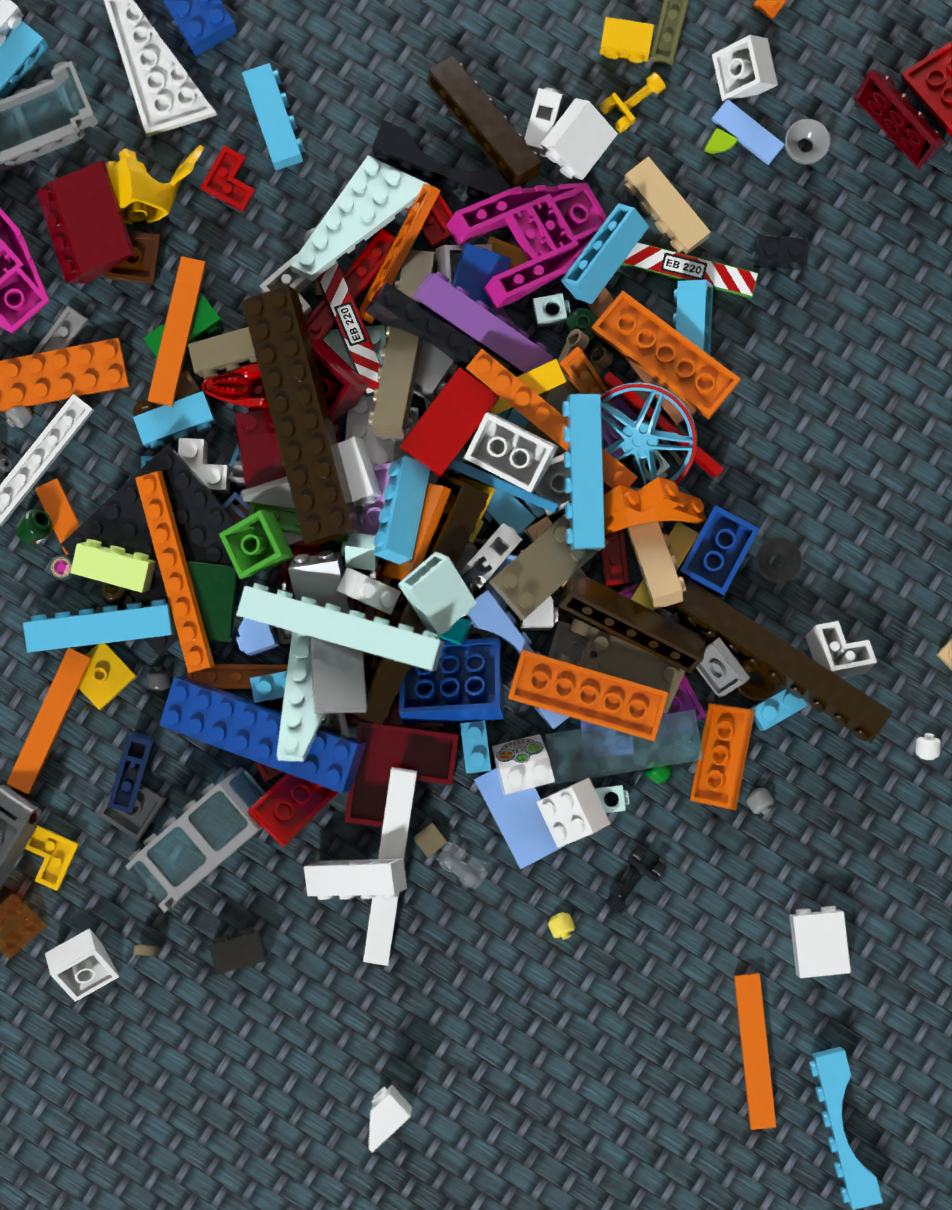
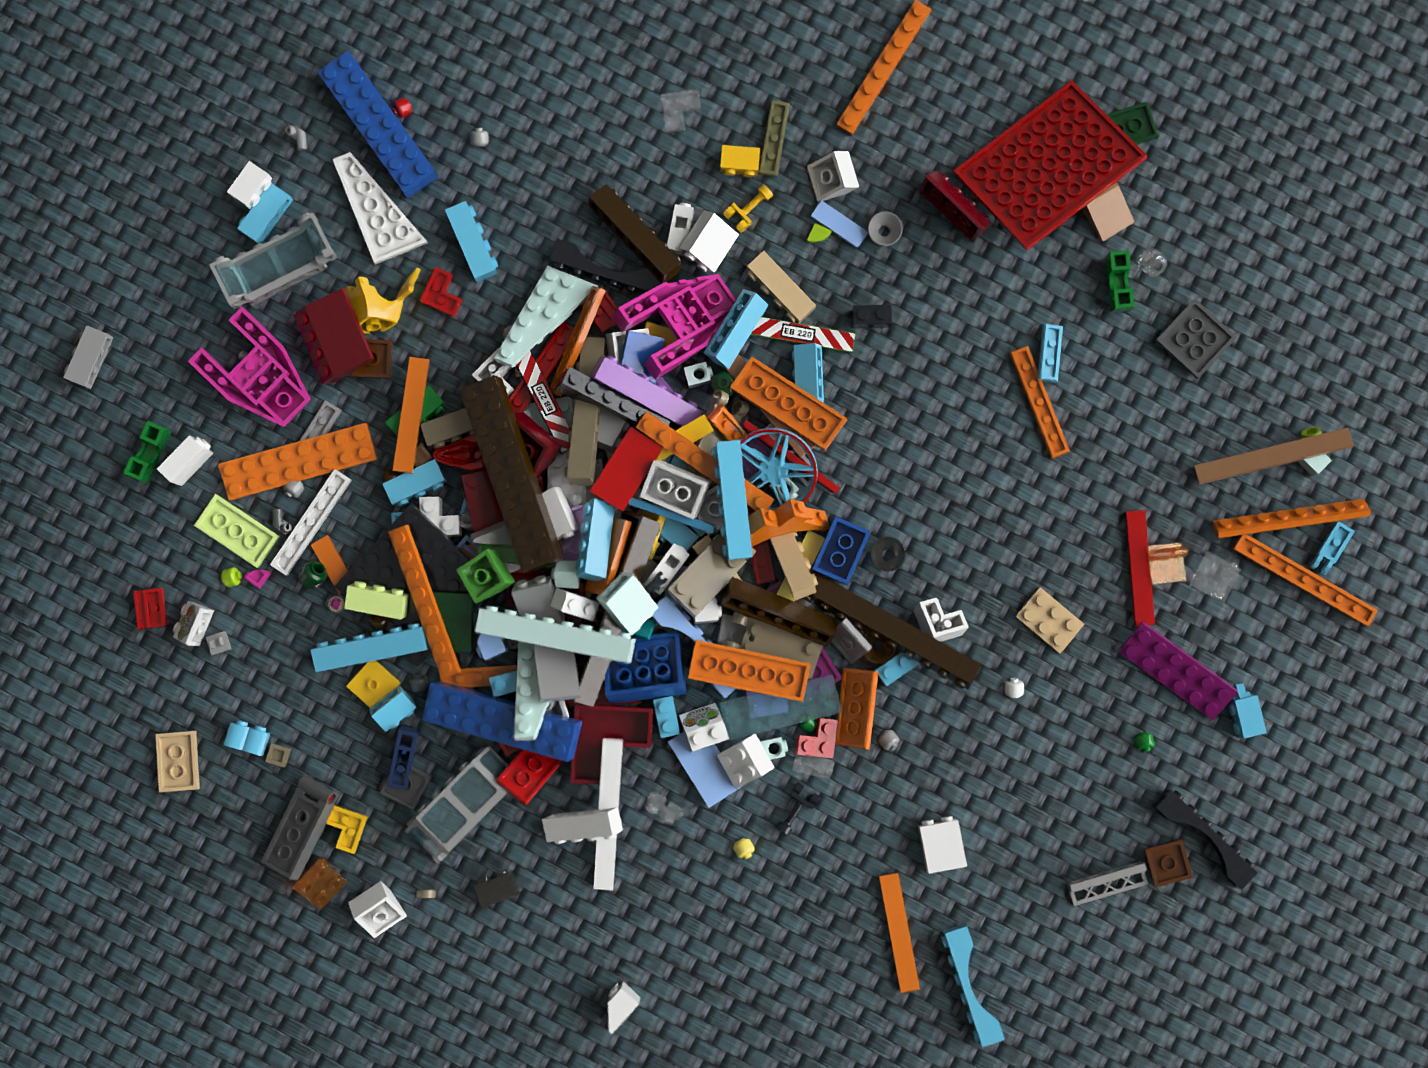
camera: 10 degrees left, 0 degrees up
orange tile [6,647,92,794] -> none
dark tan tile [413,822,448,858] -> none
none -> medium azure brick [369,685,416,732]
none -> clear hinge [792,754,834,780]
none -> plate [795,717,838,758]

